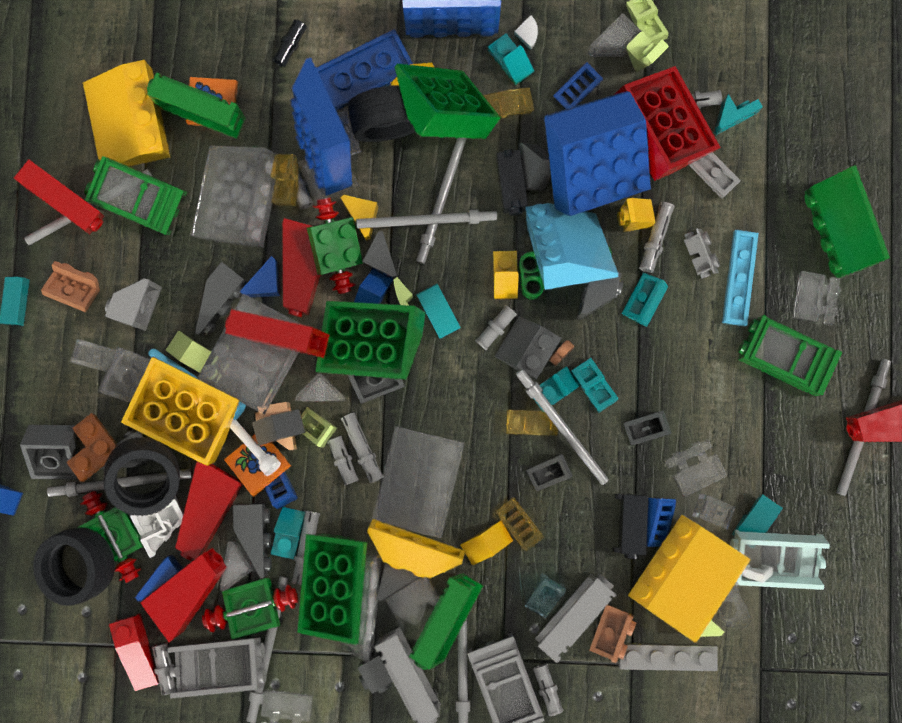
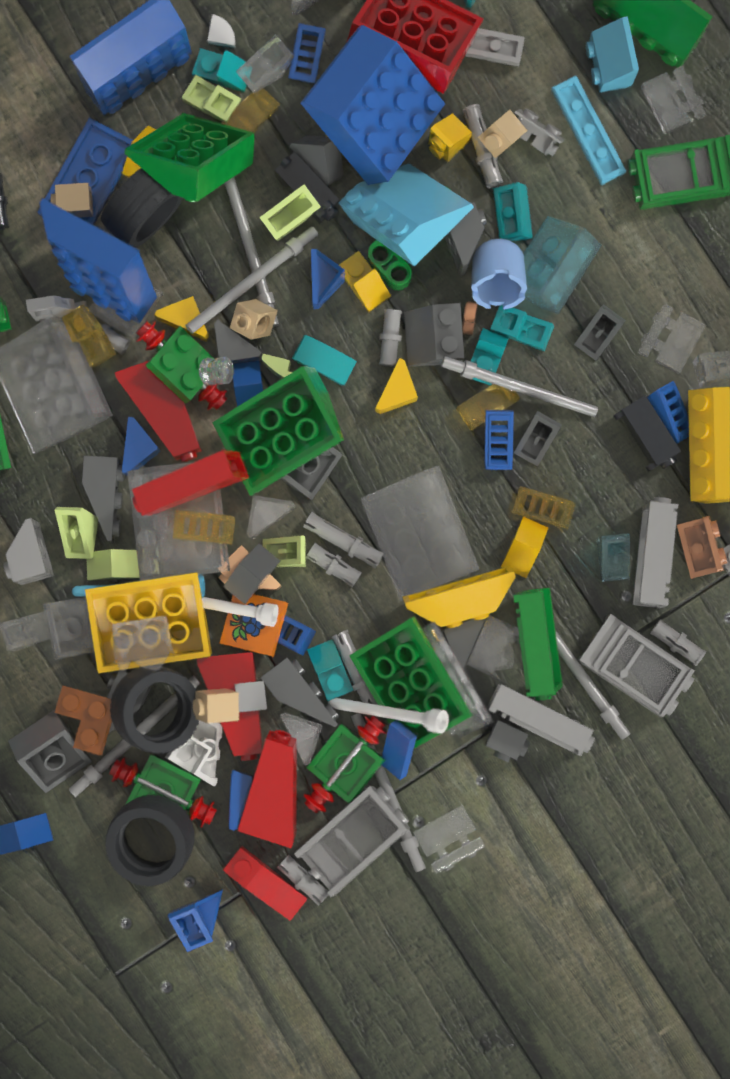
camera: 40 degrees left, 0 degrees up
none -> light grey wing [26,295,88,324]
none -> tan brick [51,183,93,217]
none -> yellowish green slope [55,507,98,559]
none -> clear piece [112,616,174,671]
none -> blue slope [168,890,223,952]
none -> clear yellow slope [173,510,235,545]
none -> yellowish green slope [181,75,241,123]
none -> tan brick [193,688,239,723]
none -> clear wheel [199,357,234,385]
none -> tan brick [230,299,278,340]
none -> light grey slope [235,681,267,712]
none -> clear slope [236,34,294,93]
none -> yellowish green slope [260,185,321,241]
none -> blue slope [311,249,345,309]
none -> white piece [328,698,448,733]
none -> yellow slope [375,358,418,414]
none -> blue tile [382,720,417,780]
none -> light blue cylinder [471,239,527,309]
none -> tan brick [478,110,528,158]
none -> blue slope [484,410,514,470]
none -> clear light blue slope [523,216,602,314]
none -> medium azure slope [586,16,639,92]

